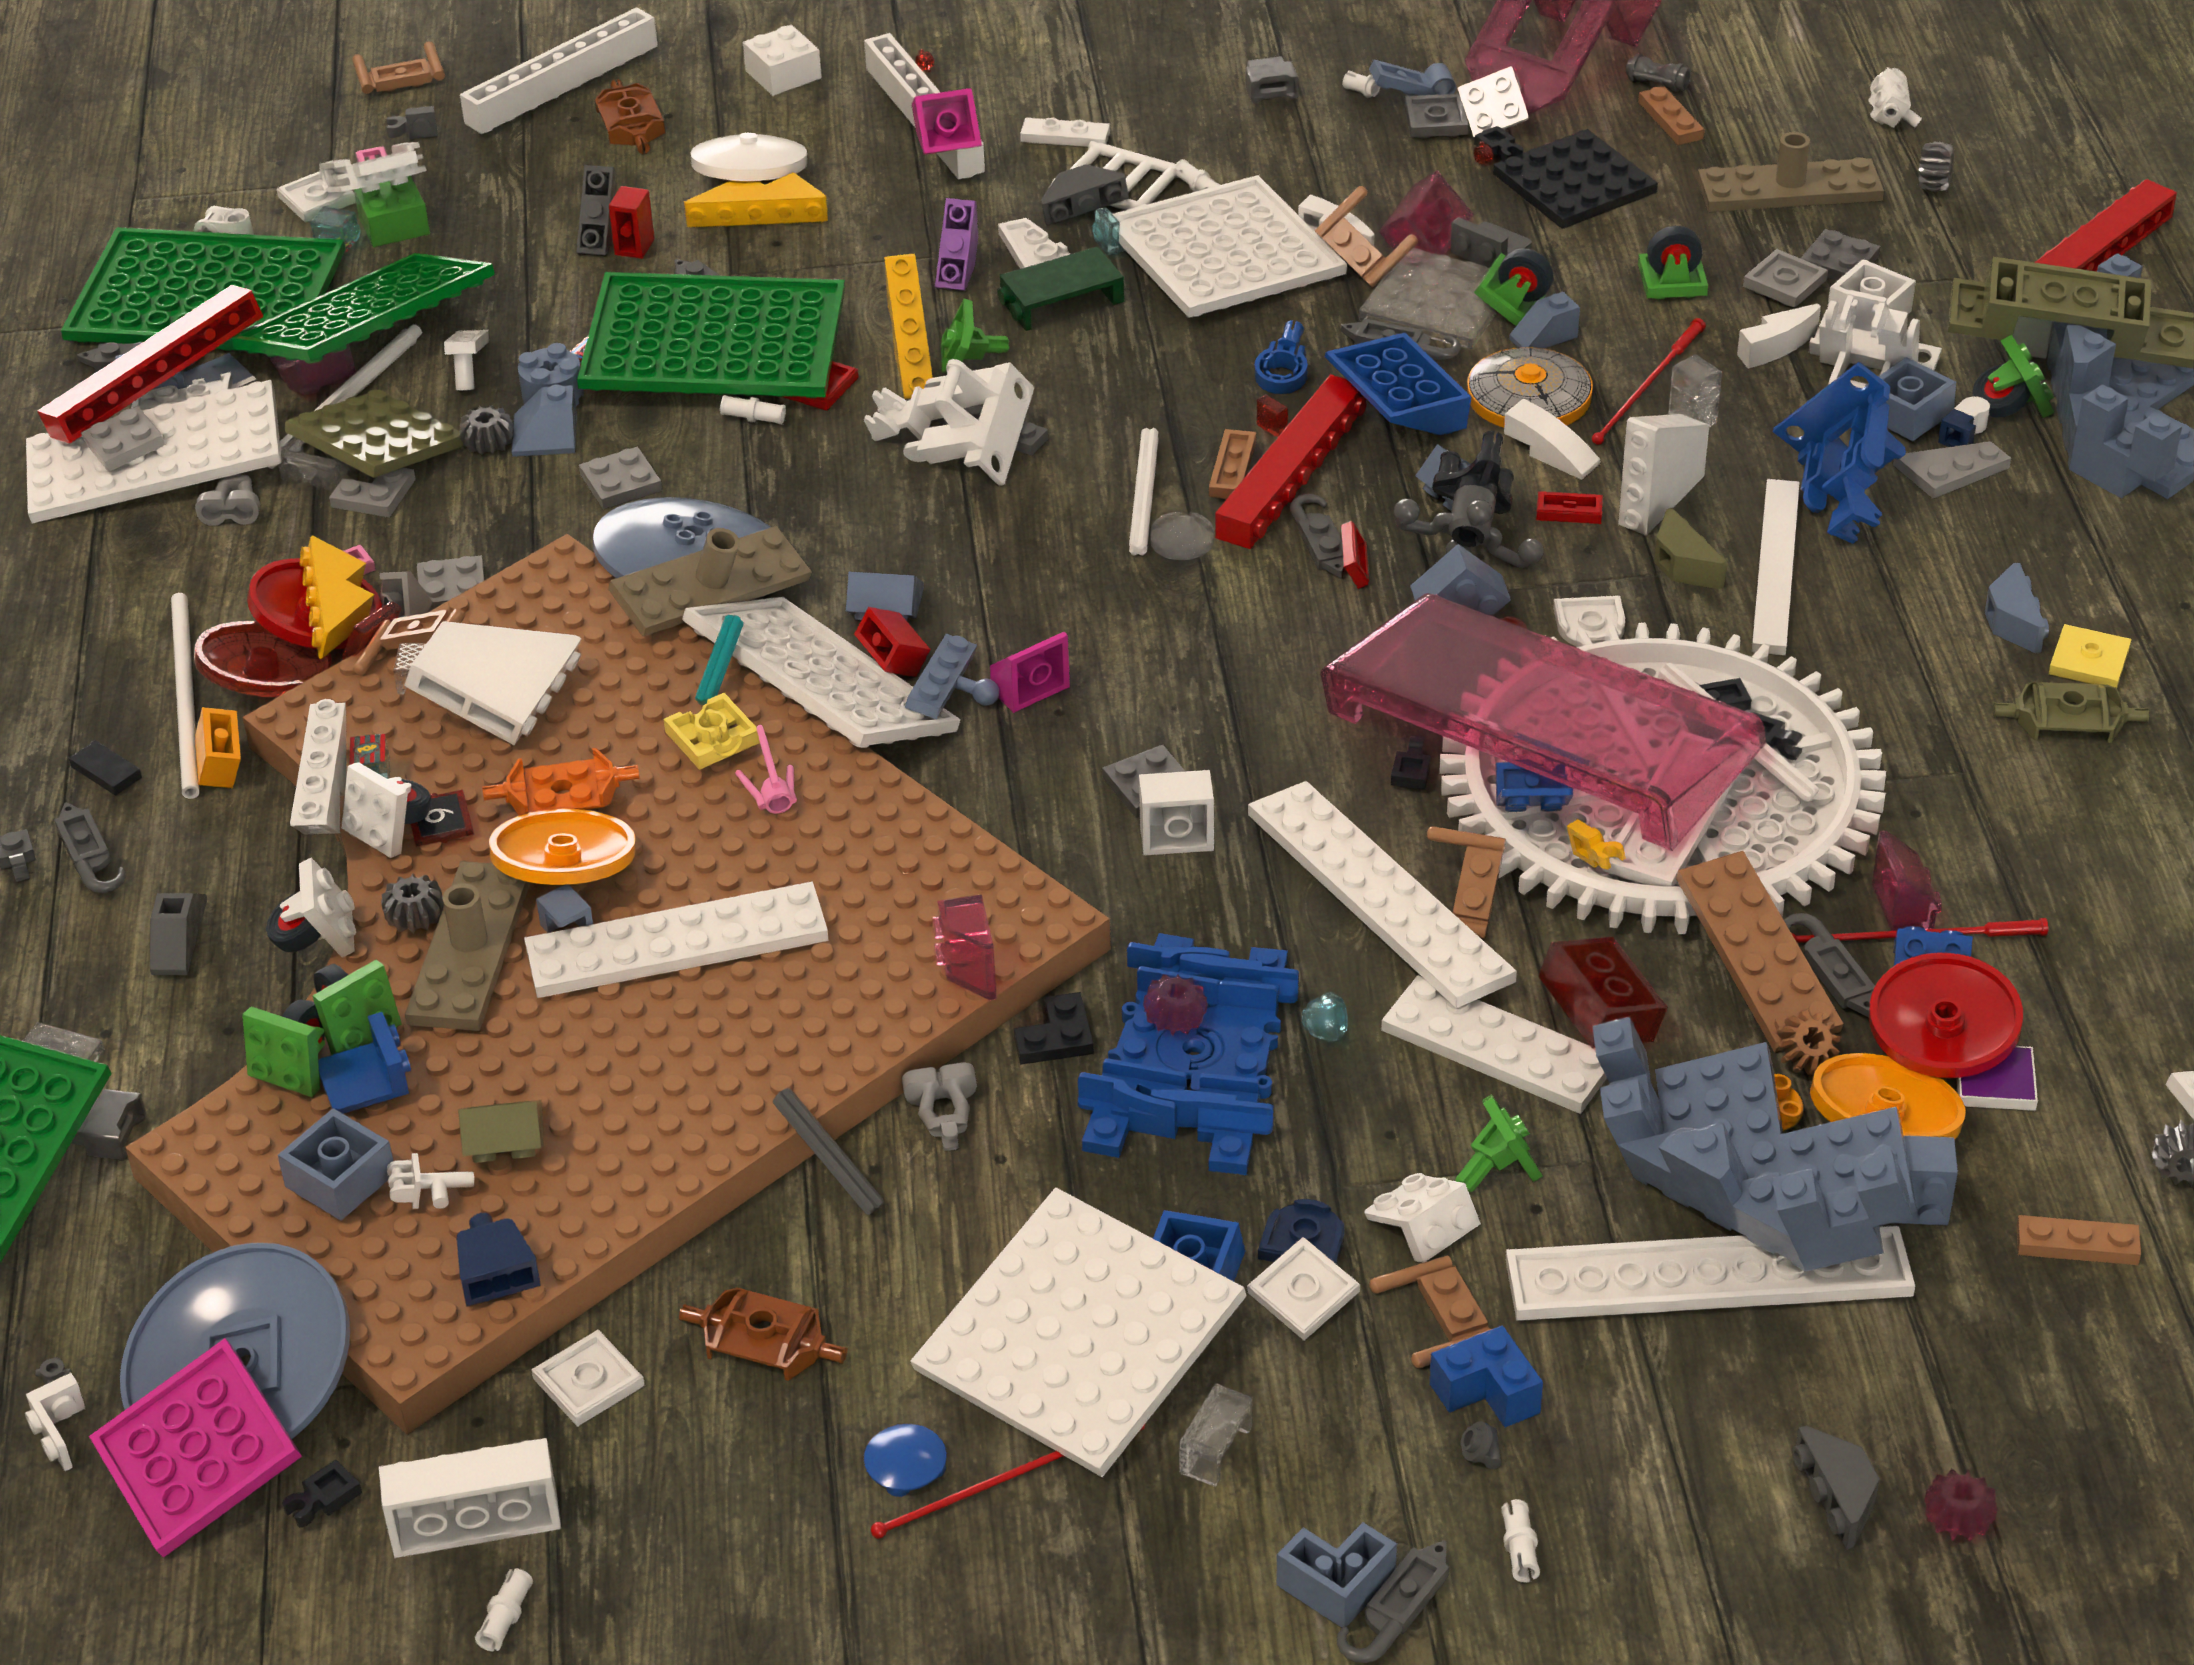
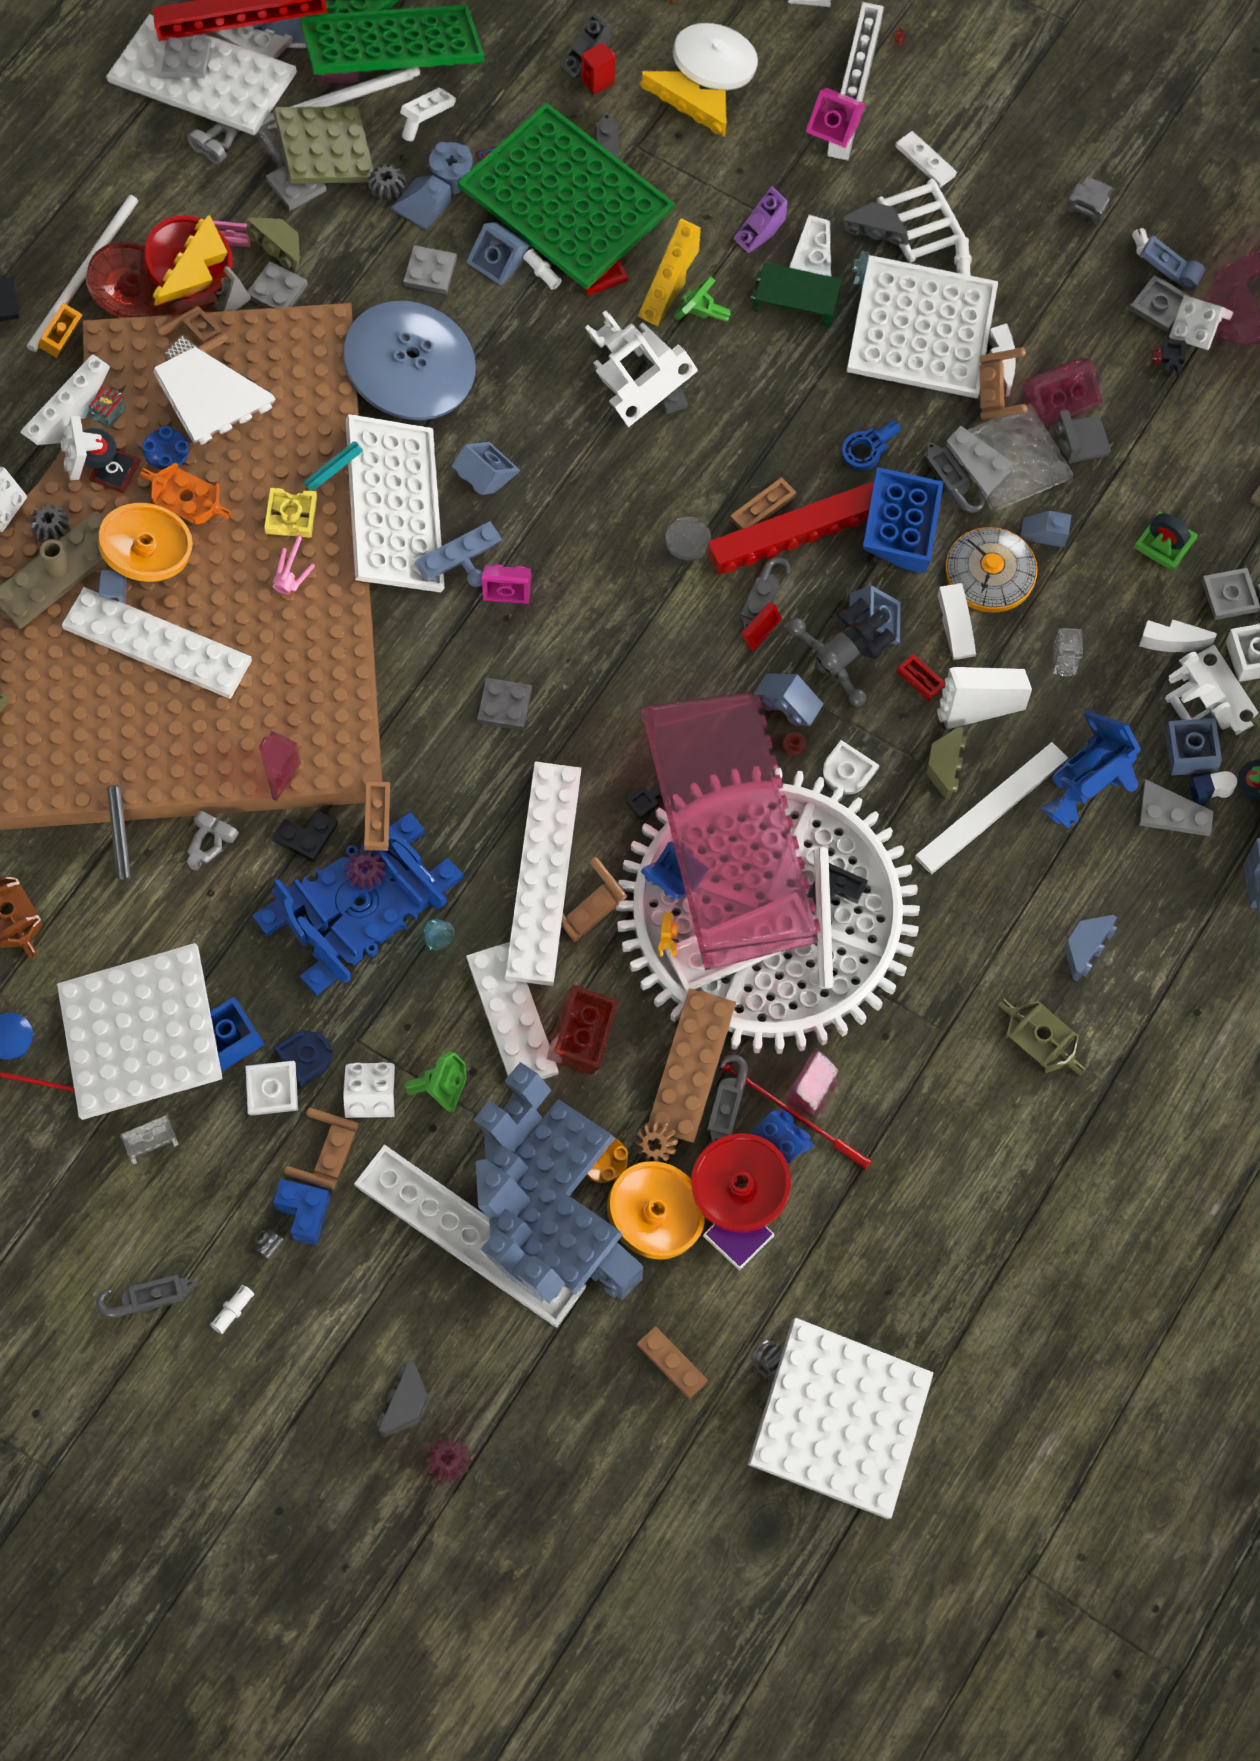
camera: 35 degrees right, 25 degrees up
dark tan plate [608,526,812,637] -> none
red brick [854,607,931,677] -> none
white axle [1129,428,1158,556] -> none
white brick [1139,770,1214,855] -> none
clear red plate [1257,394,1288,437] -> none
sand blue brick [1277,1522,1397,1628] -> none
plate [1474,248,1553,326] -> none
black plate [1493,129,1658,229] -> none
red piece [1592,318,1706,445] -> none
black plate [1744,712,1803,760] -> none
light yellow plate [2049,624,2132,689] -> none
none -> blue dish [142,426,189,470]
none -> olive slope [245,218,300,274]
none -> medium nougat plate [364,781,390,851]
none -> sand blue slope [466,222,531,285]
none -> light grey wing [946,426,1014,498]

